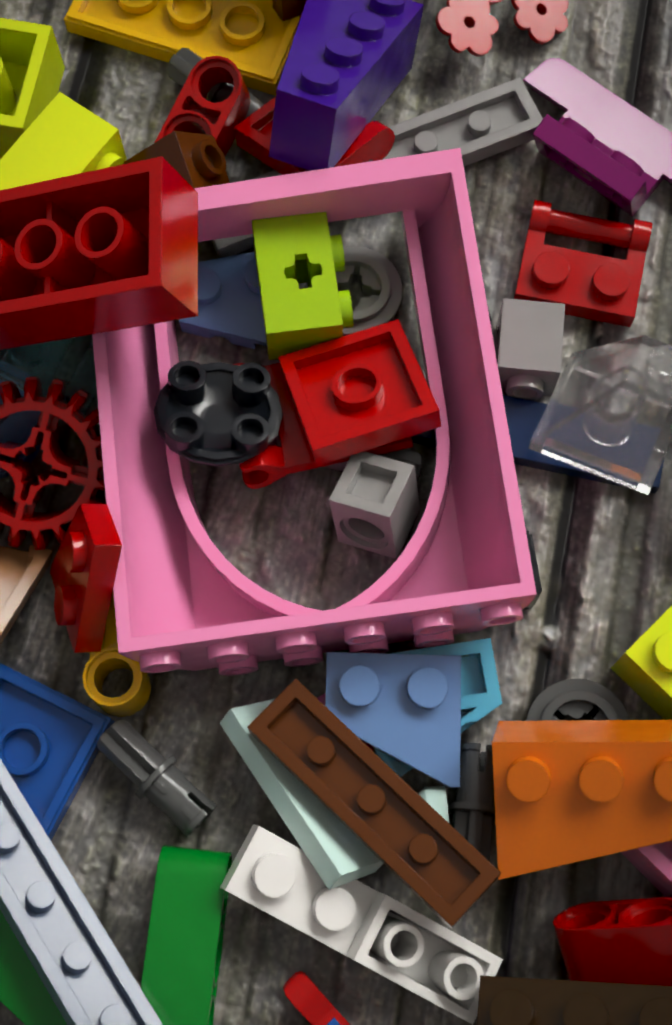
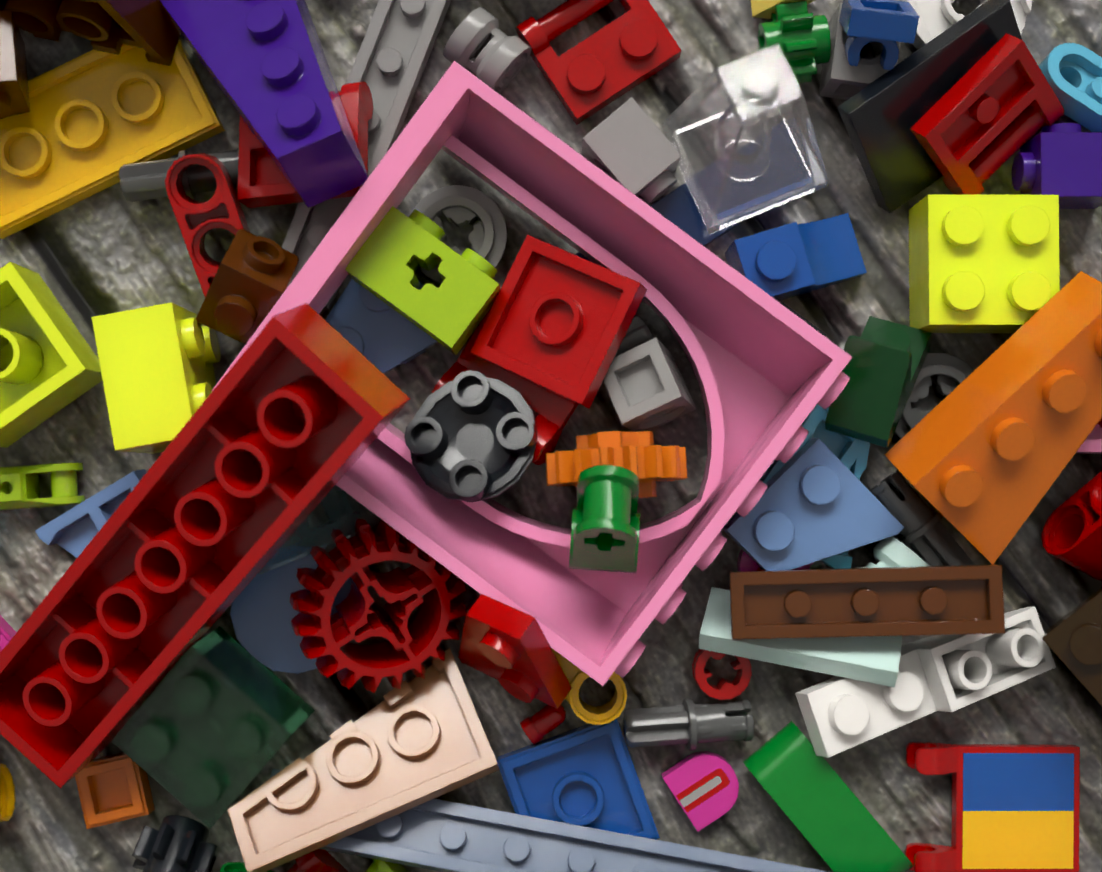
camera: 45 degrees left, 15 degrees up
none -> light grey wheel [443,7,531,94]
none -> red piece [520,705,566,745]
none -> orange gear [545,431,688,499]
none -> green piece [569,465,640,573]
none -> dark pink tile [661,751,739,832]
none -> red bush [692,649,752,700]
none -> blue arch [725,213,867,301]
none -> dark green slope [825,316,932,448]

